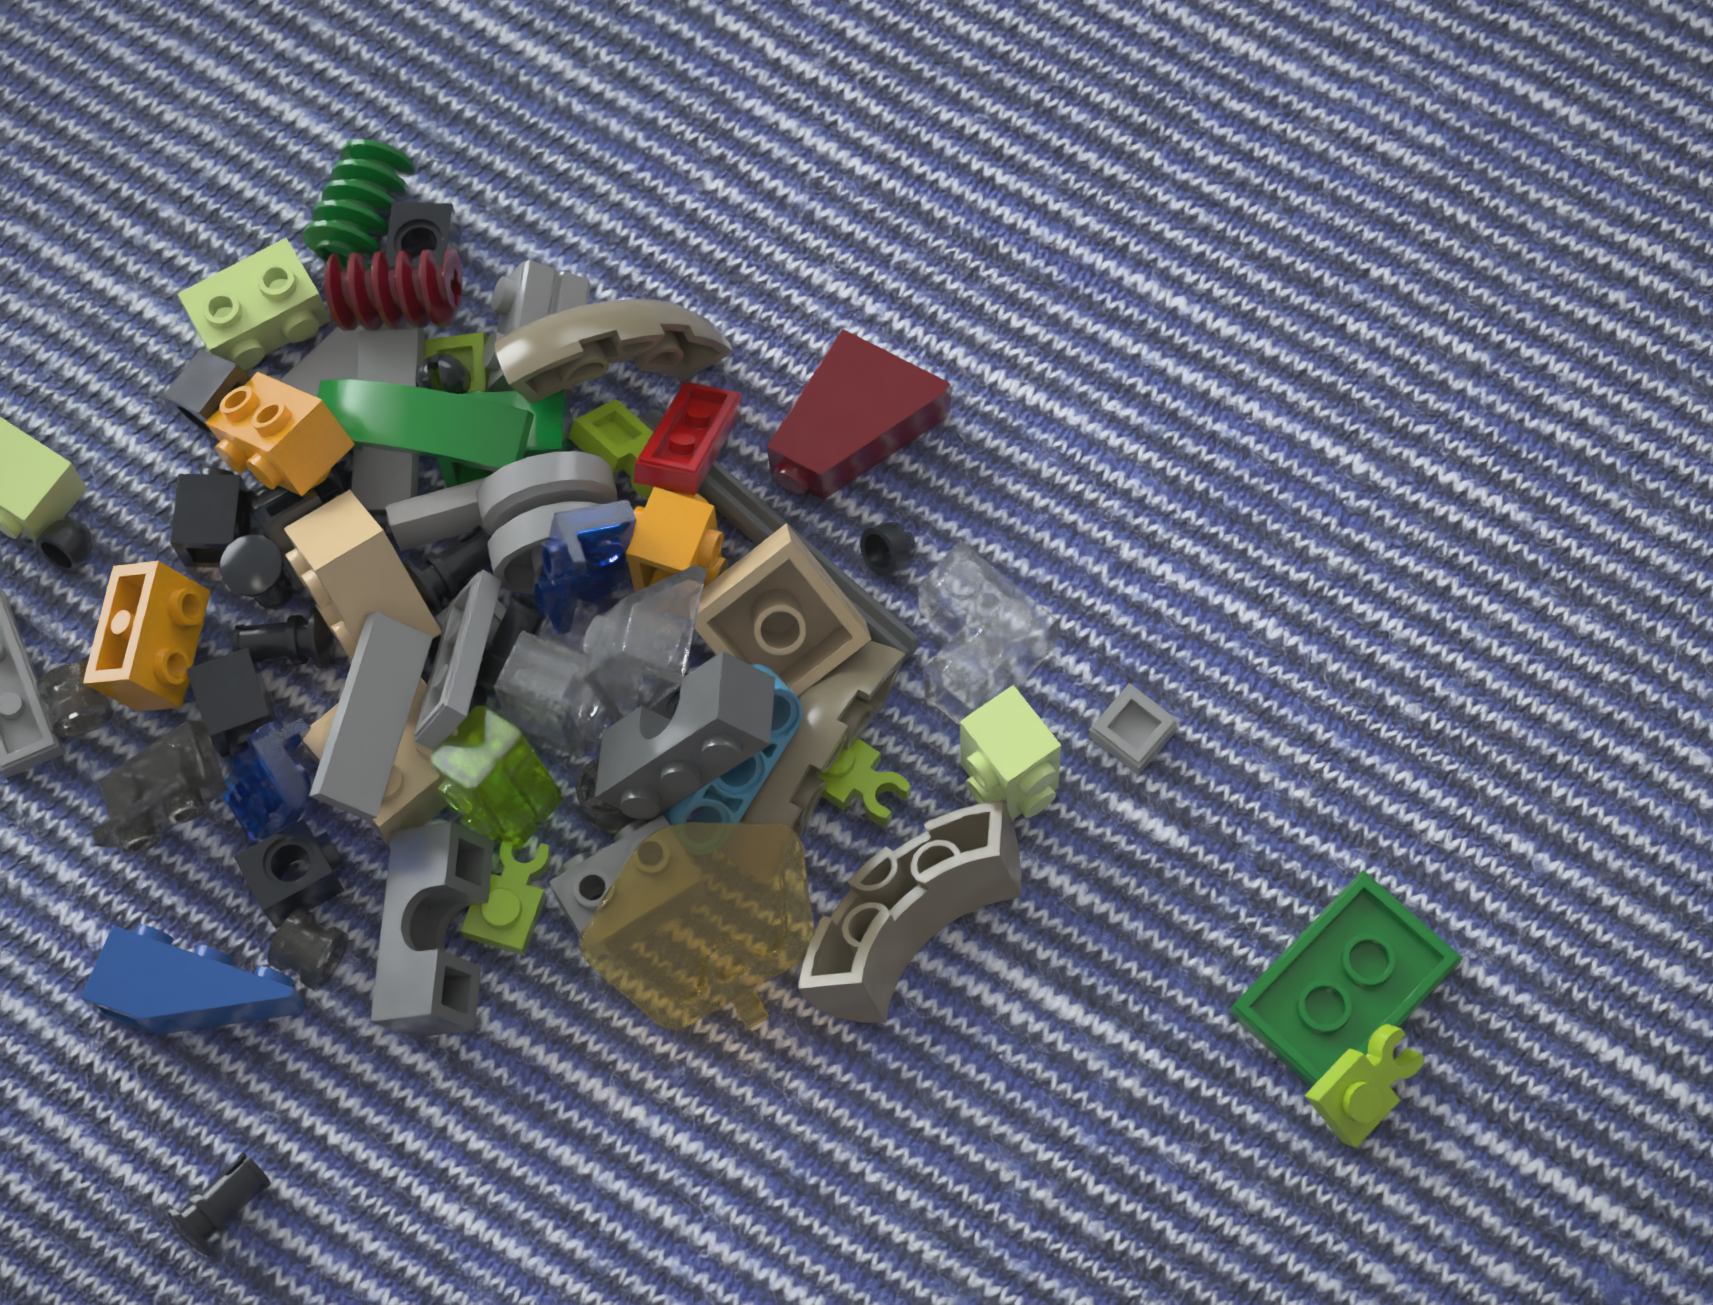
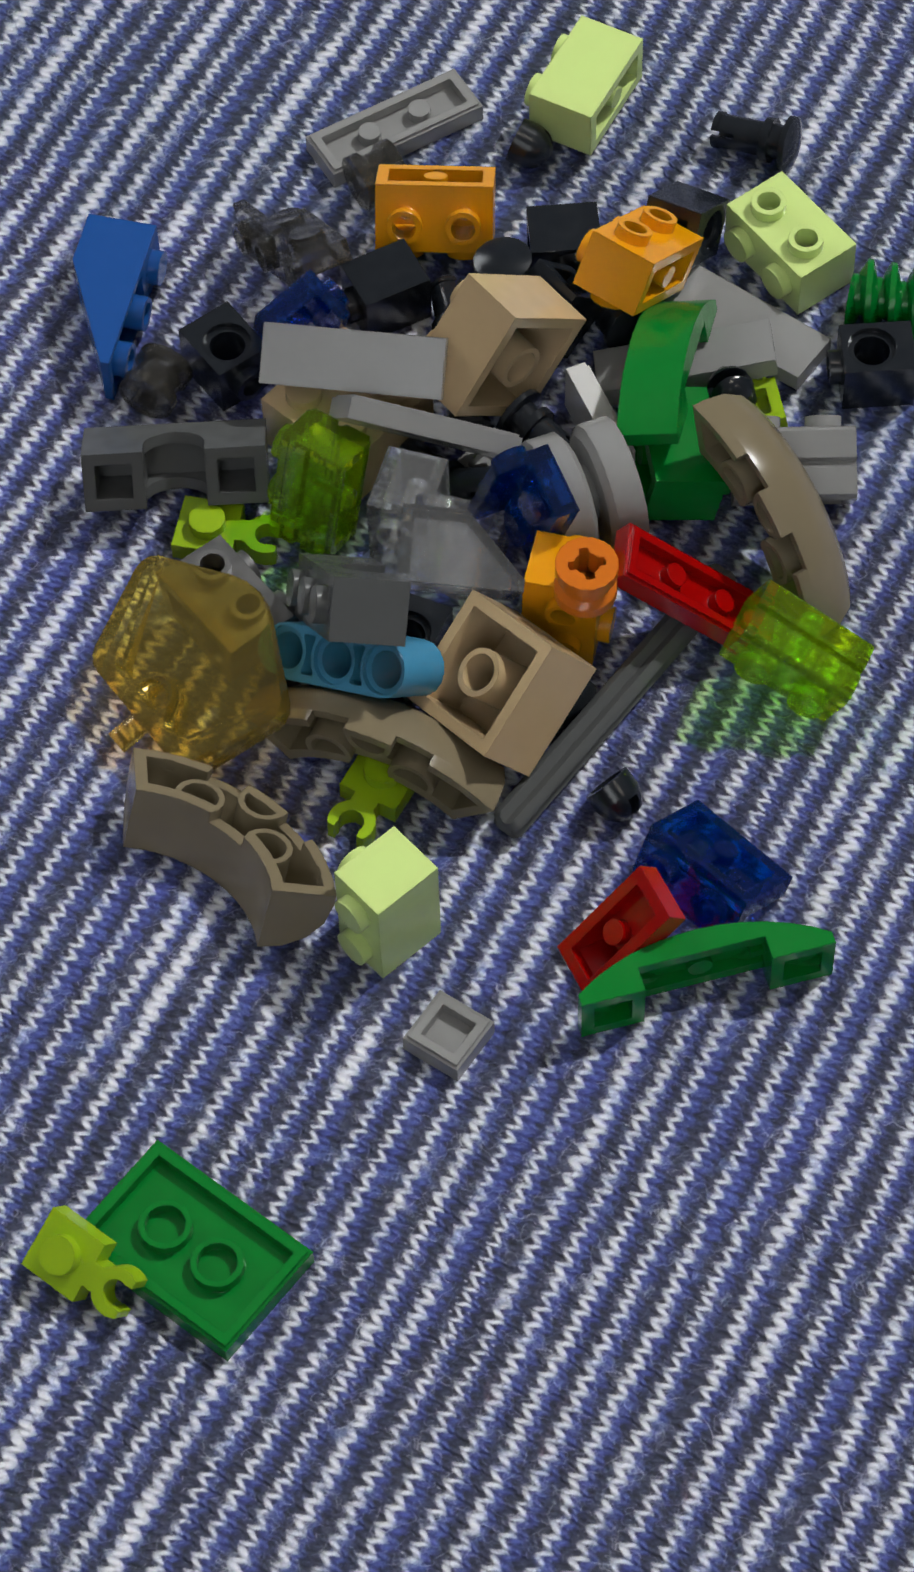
camera: 80 degrees right, 10 degrees down
dark red piece [324,248,463,331] -> none
lime plate [568,399,653,499] -> none
dark red slope [767,328,951,500] -> none
clear brick [918,540,1058,726] -> none
none -> orange wheel [554,537,619,618]
none -> red slope [557,866,686,990]
none -> green slope [578,921,836,1037]
none -> clear blue bracket [632,800,793,928]
none -> black pin [710,111,802,173]
none -> clear neon green brick [719,579,875,722]

